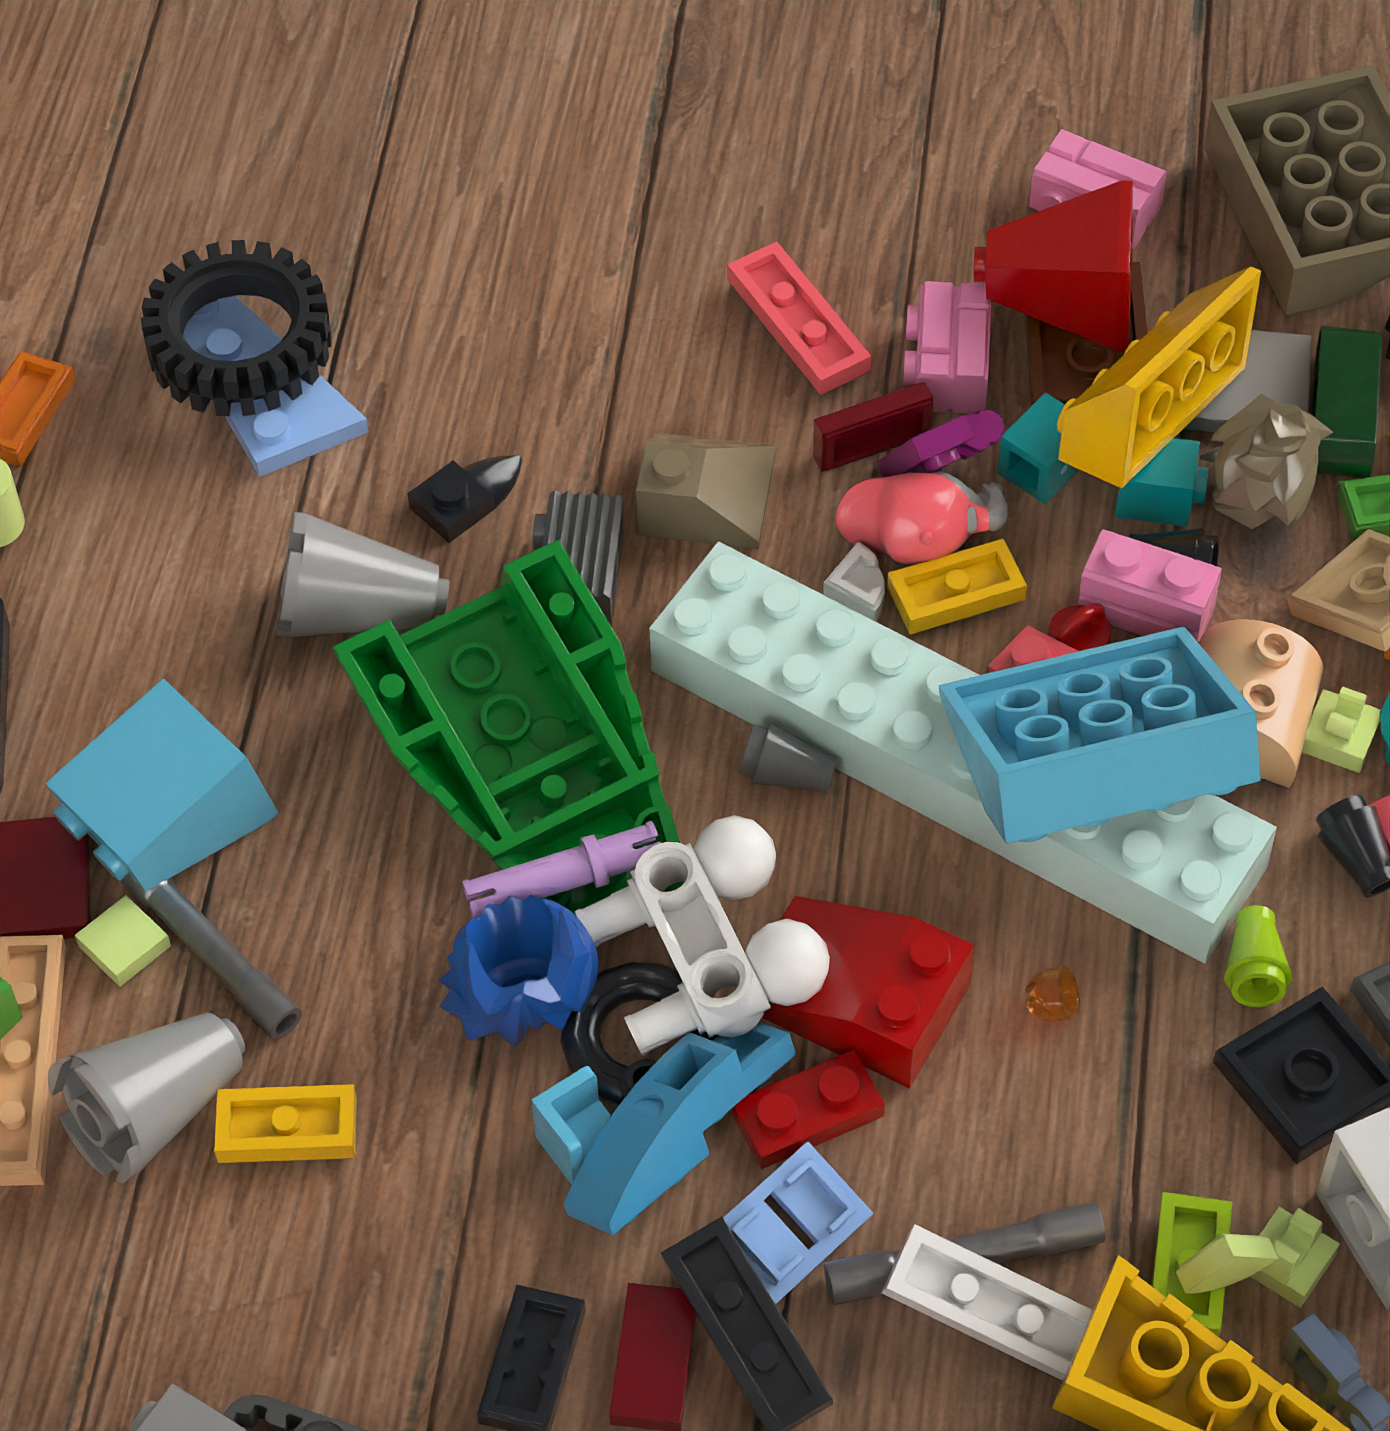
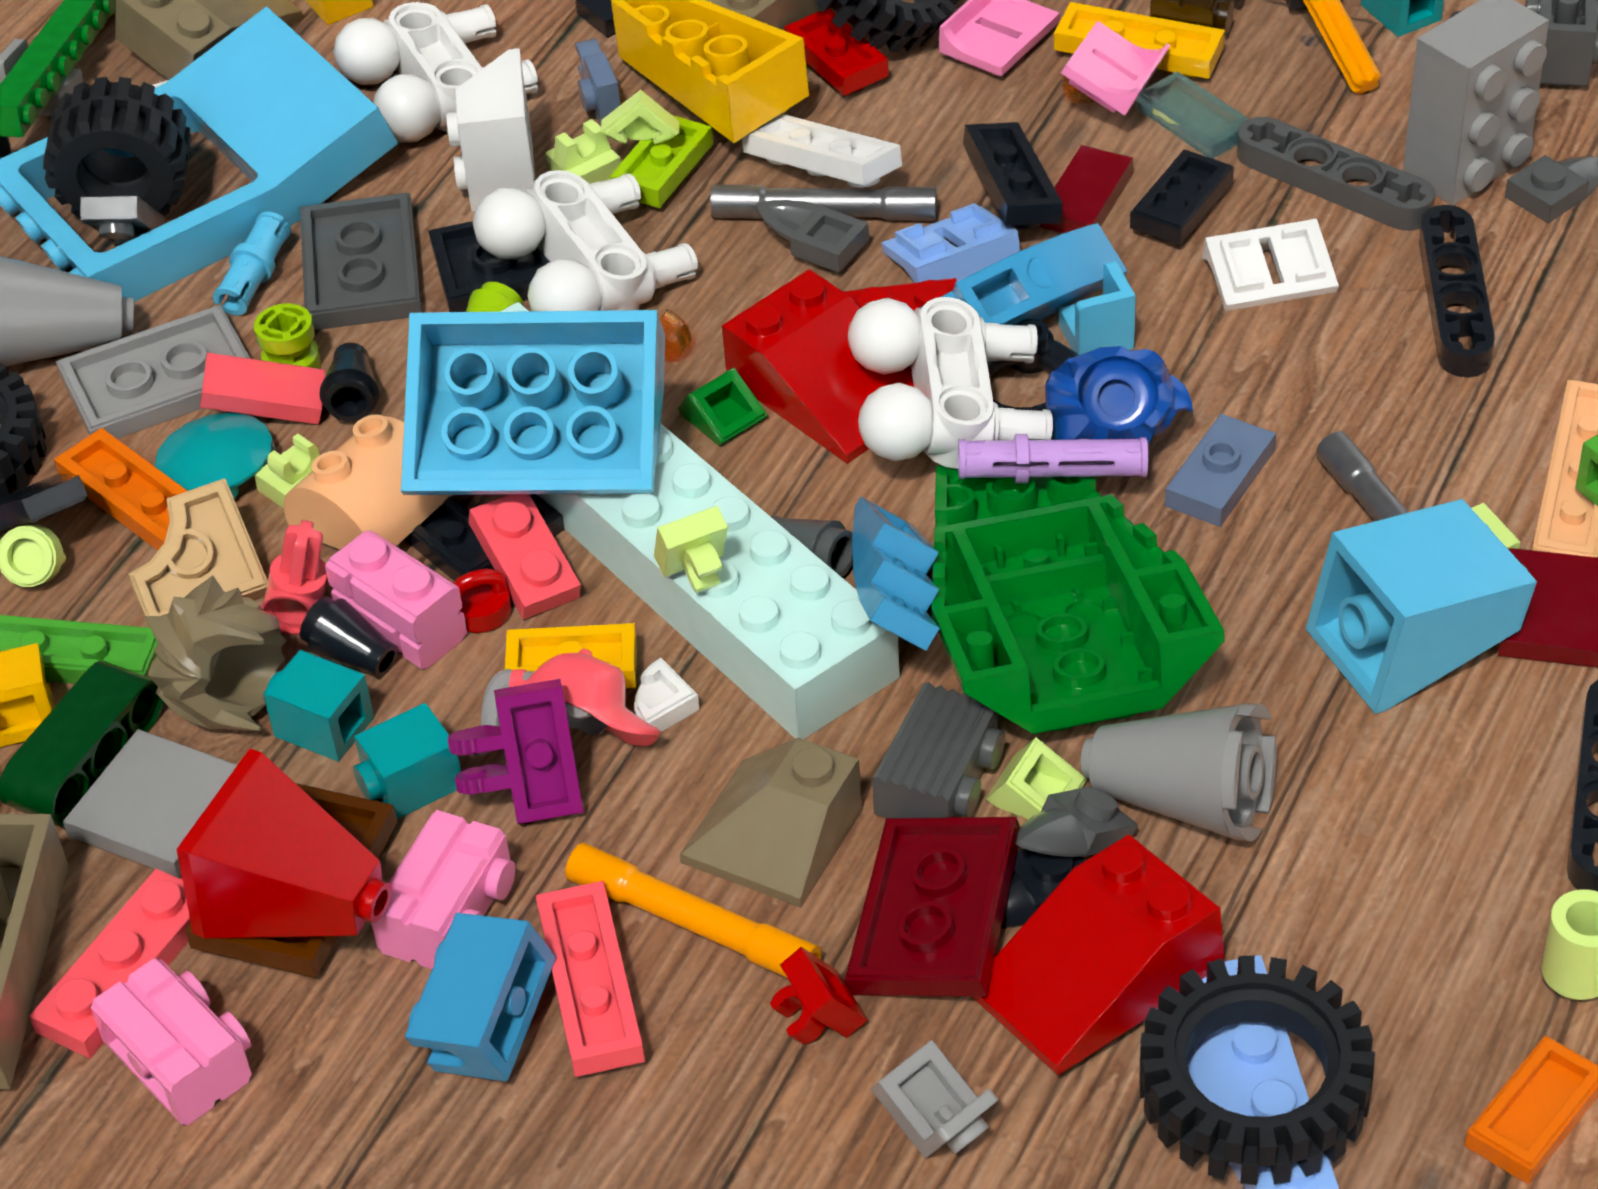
camera: 160 degrees left, 10 degrees down
light grey cone [48,1012,245,1183] -> none
yellow plate [214,1084,357,1163] -> none
dark red tile [813,382,933,472] -> none
yellow slope [1057,266,1261,489] -> none
none -> coral plate [29,868,190,1059]
none -> coral axle [261,520,328,635]
none -> dark azure brick [404,912,556,1082]
none -> white piece [473,170,698,311]
none -> light orange piece [565,842,822,979]
none -> yellowish green tile [654,506,728,593]
none -> green slope [678,367,768,447]
none -> dark grey plate [756,200,869,273]
none -> red tile [770,947,868,1045]
none -> dark red tile [844,817,1020,997]
none -> dark azure slope [852,496,940,651]
none -> light grey bracket [870,1040,998,1159]
none -> red slope [971,834,1225,1075]
none -> yellowish green slope [985,737,1087,819]
none -> dark grey plate [1016,786,1138,857]
none -> sand blue plate [1165,414,1276,527]
none -> white piece [1202,219,1339,311]
none -> black beam [1419,205,1495,378]

